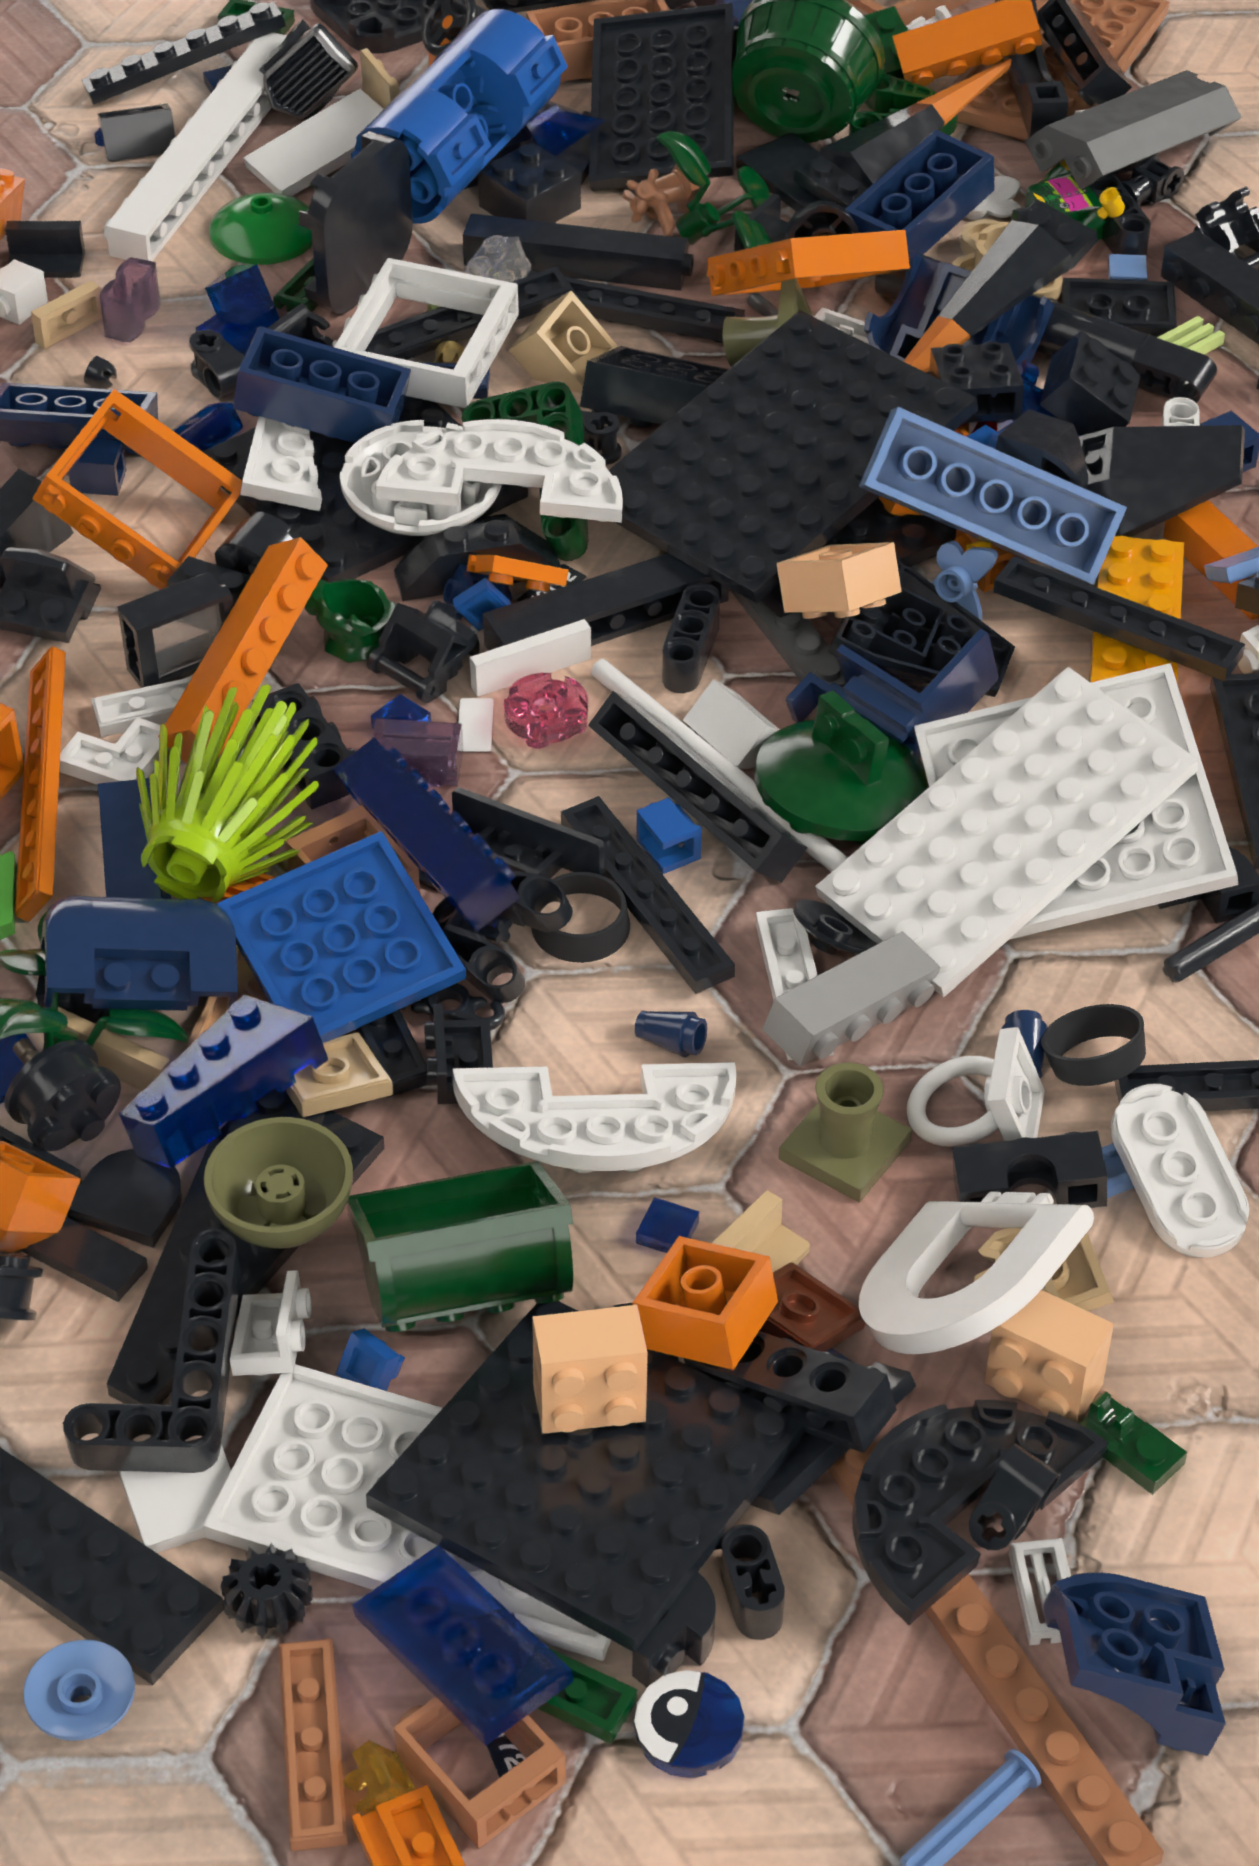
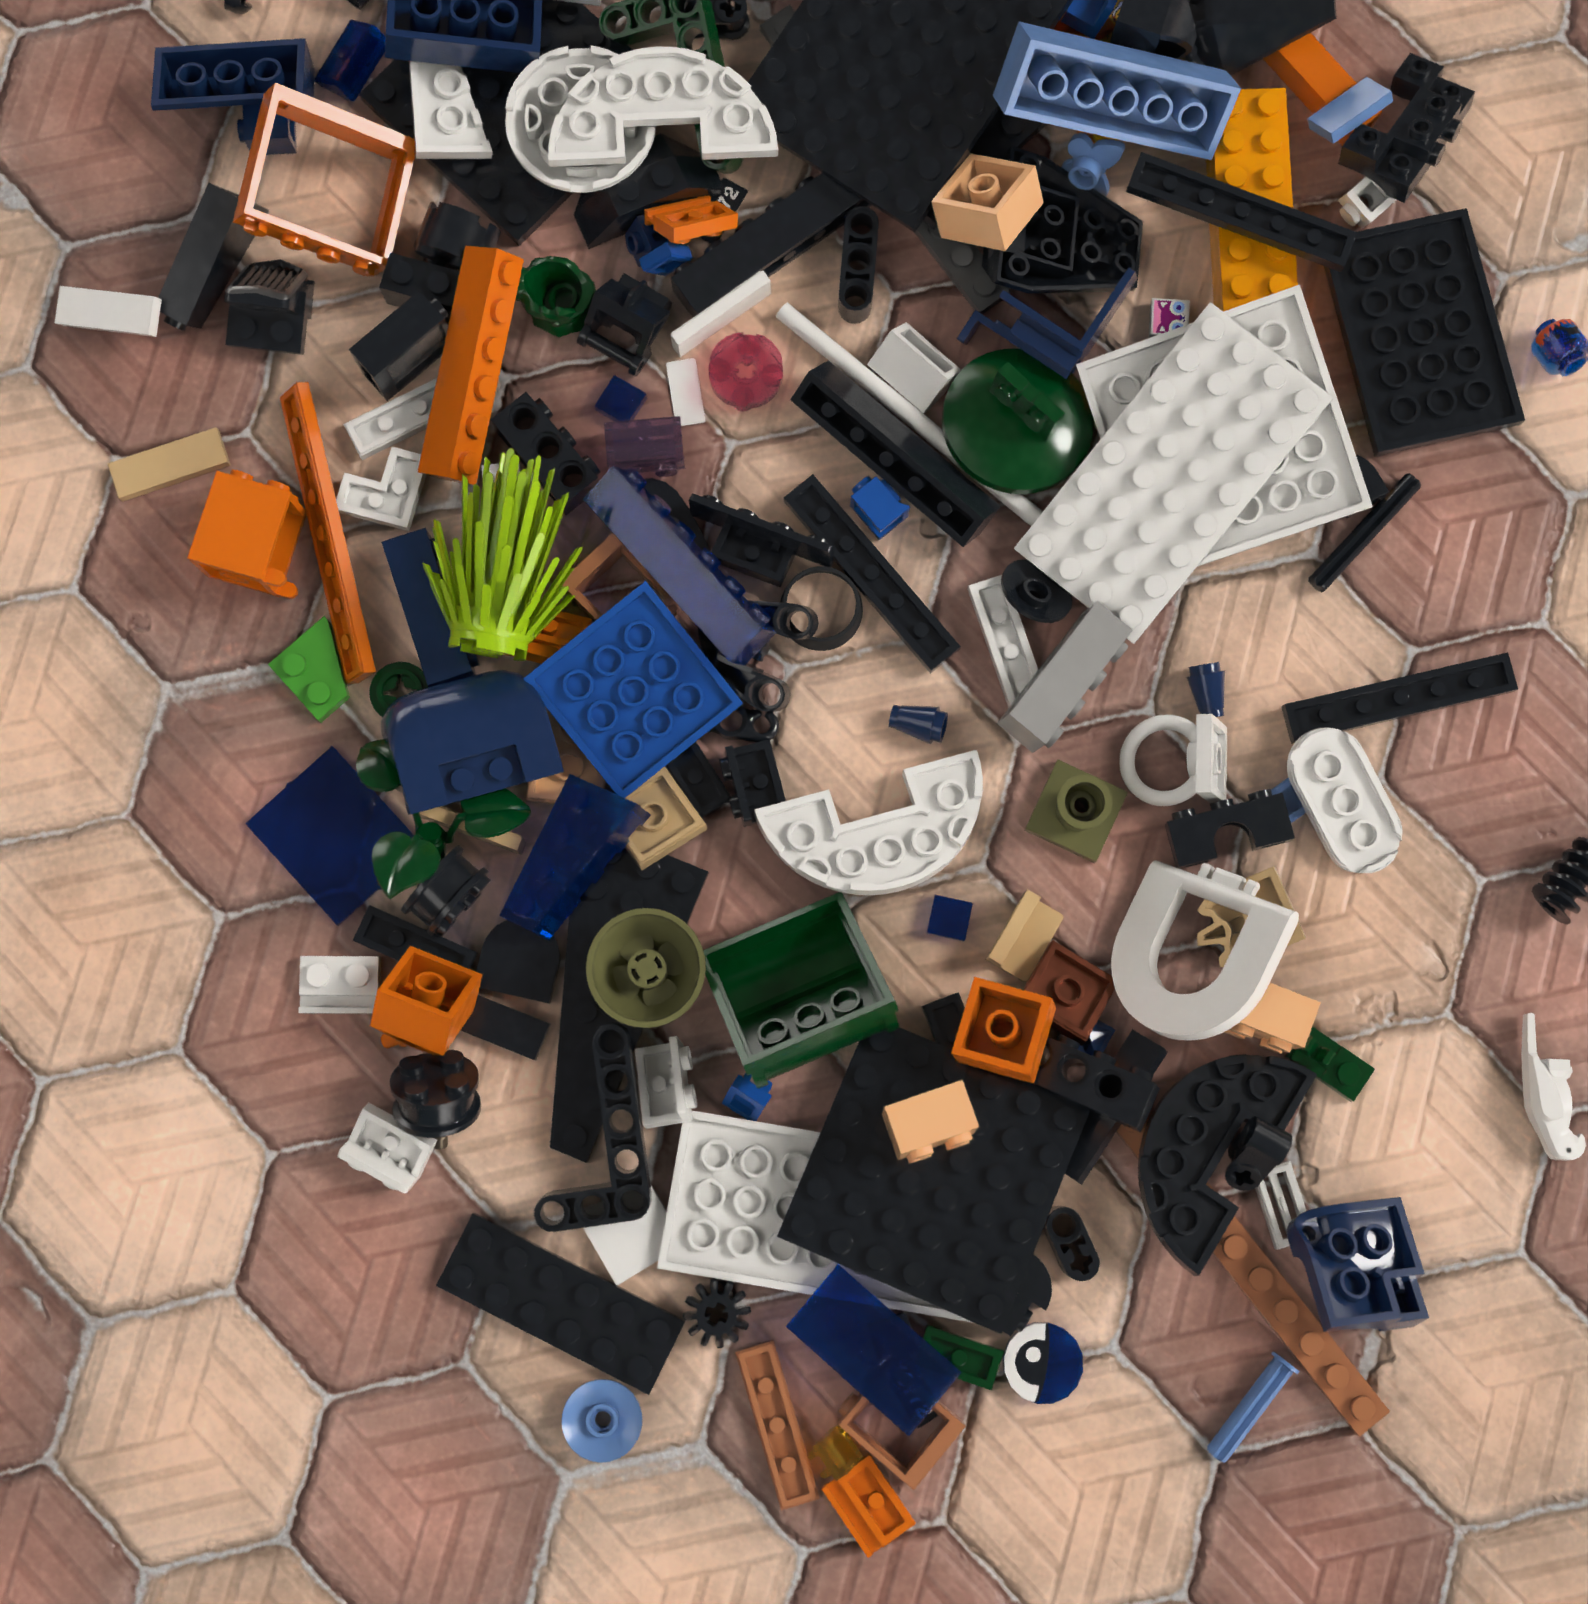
camera: 10 degrees left, 35 degrees up
black tyre [1041,1004,1146,1086] -> none

